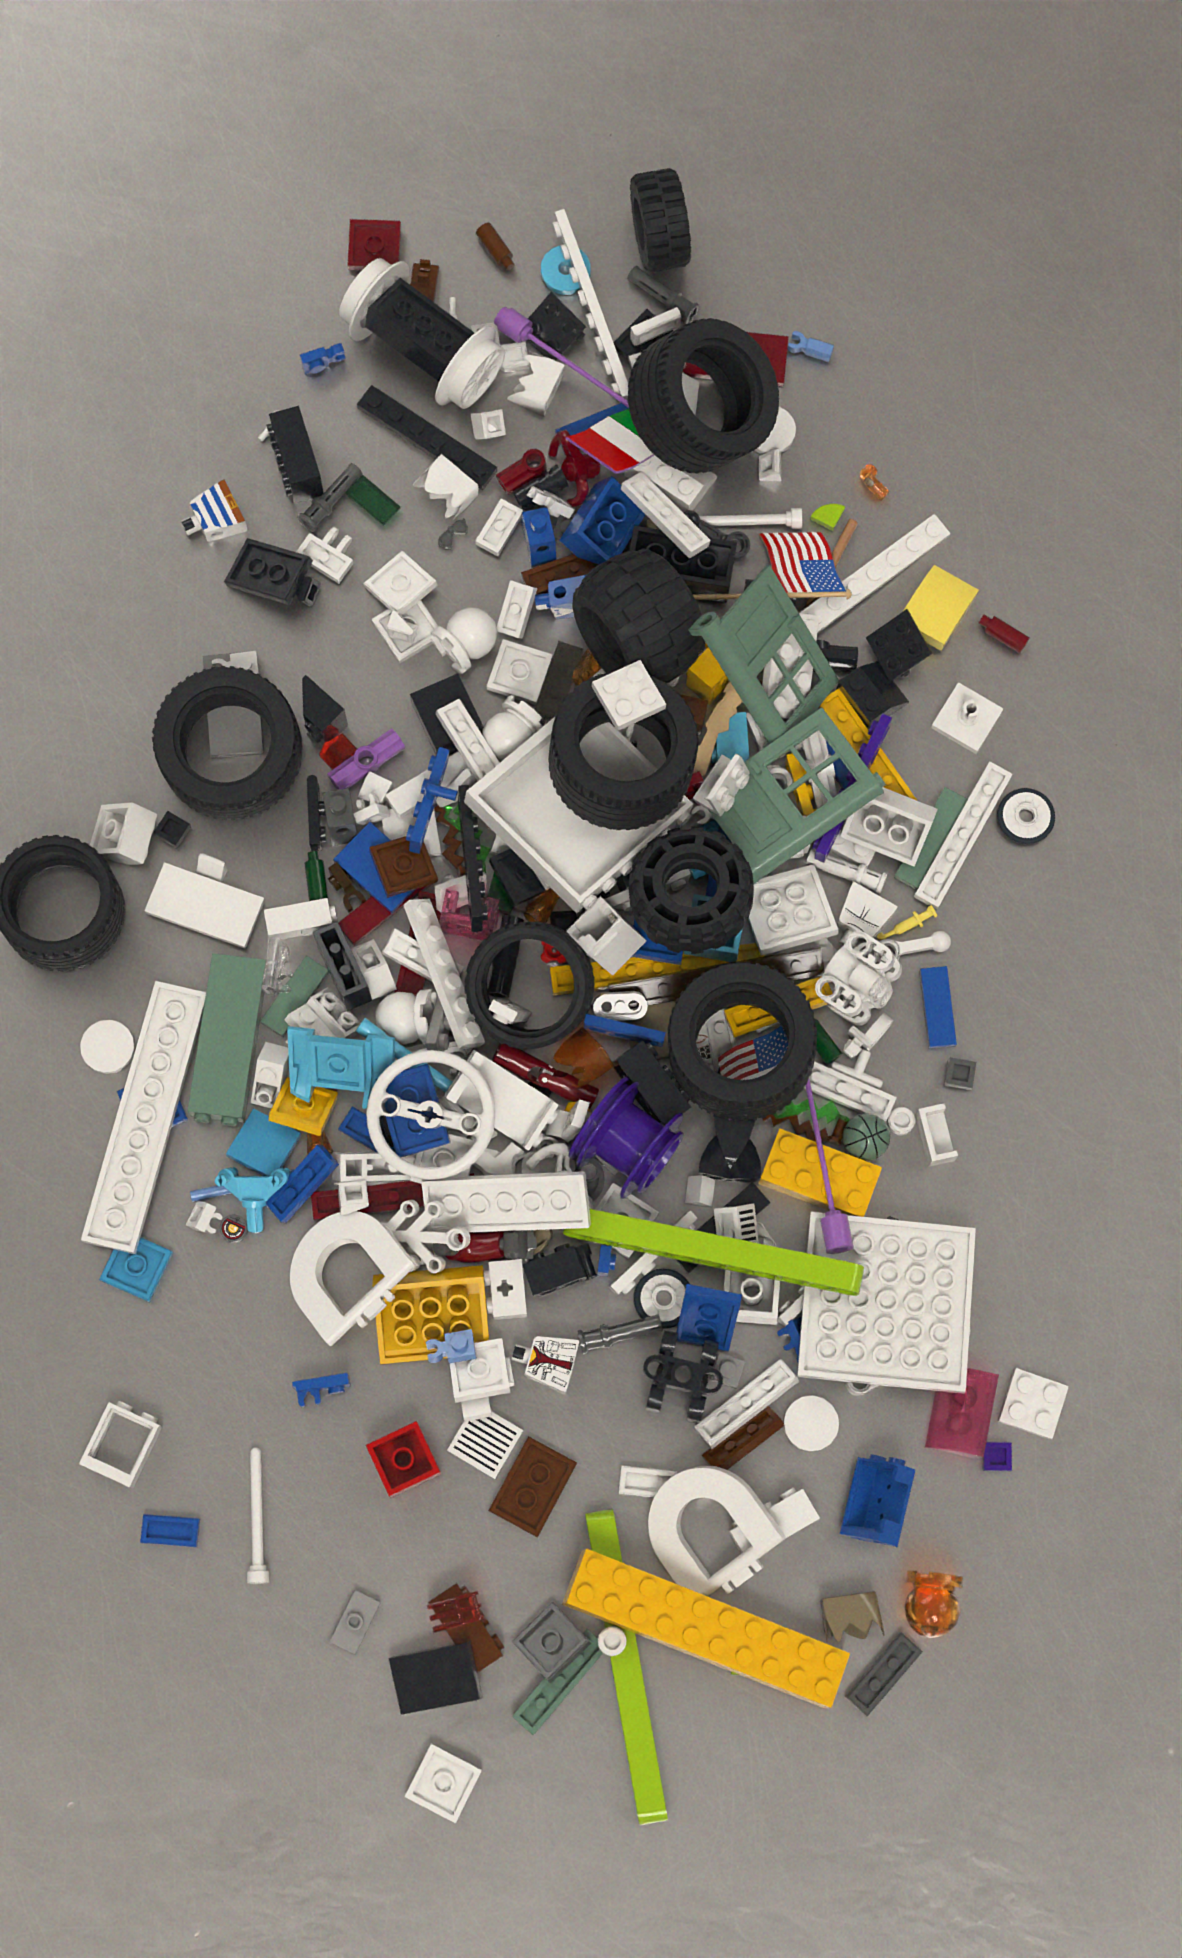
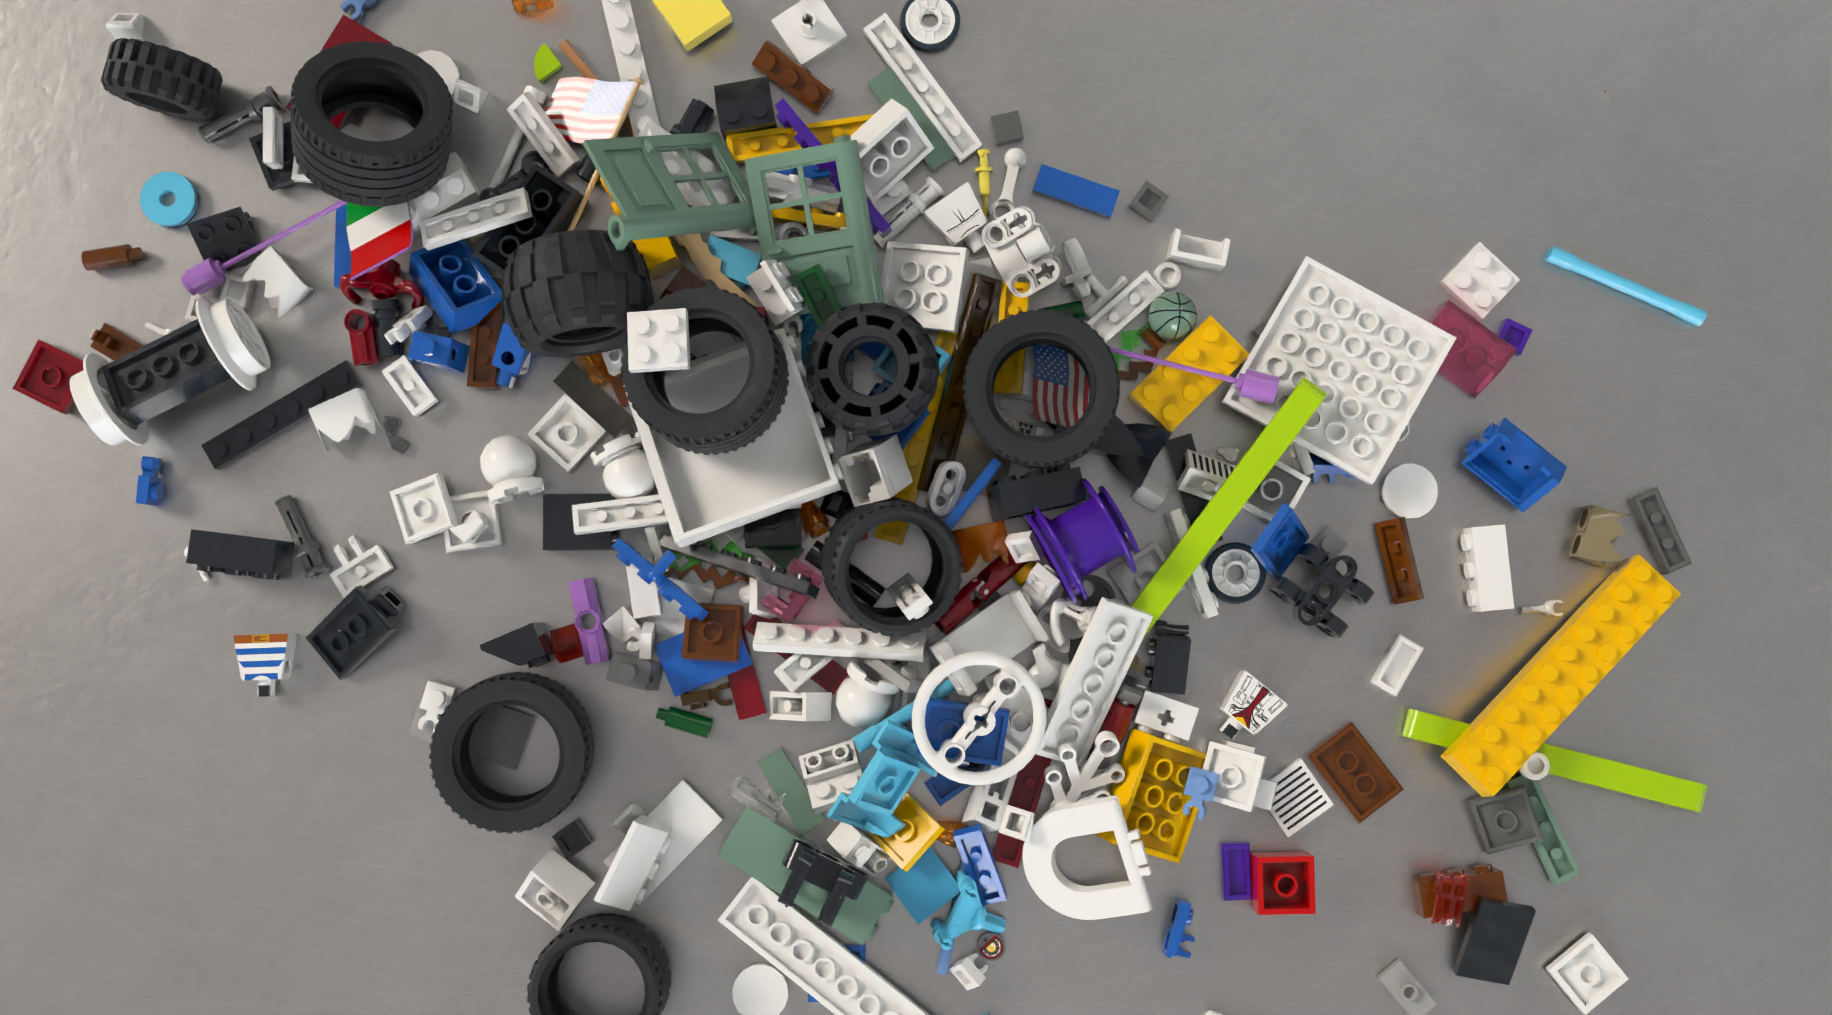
camera: 65 degrees left, 10 degrees up
white brick [264,898,337,942] -> none
black hinge [307,775,327,851] -> none
black brick [313,921,372,1011] -> none
clear green tile [345,475,401,526] -> none
white slope [471,409,506,439] -> none
white plate [496,580,537,639] -> none
white plate [552,209,628,401] -> none
dark grey pin [578,1314,663,1354] -> none
blue plate [597,1245,616,1277] -> none
white piece [648,1466,786,1596] -> none
white tile [694,1359,799,1449] -> none
black hinge [866,609,933,682] -> none
clear orange tile [904,1571,963,1638] -> none
none -> white slope [105,13,144,39]
none -> white plate [506,91,580,177]
none -> white slope [594,815,673,911]
none -> reddish brown plate [751,41,835,113]
none -> black piece [778,839,869,927]
none -> dark green plate [793,264,842,328]
none -> dark grey tile [991,111,1024,145]
none -> white plate [1004,531,1044,563]
none -> dark purple tile [1220,842,1252,901]
none -> white hand [1520,600,1564,617]
none -> medium azure piece [1545,246,1707,326]

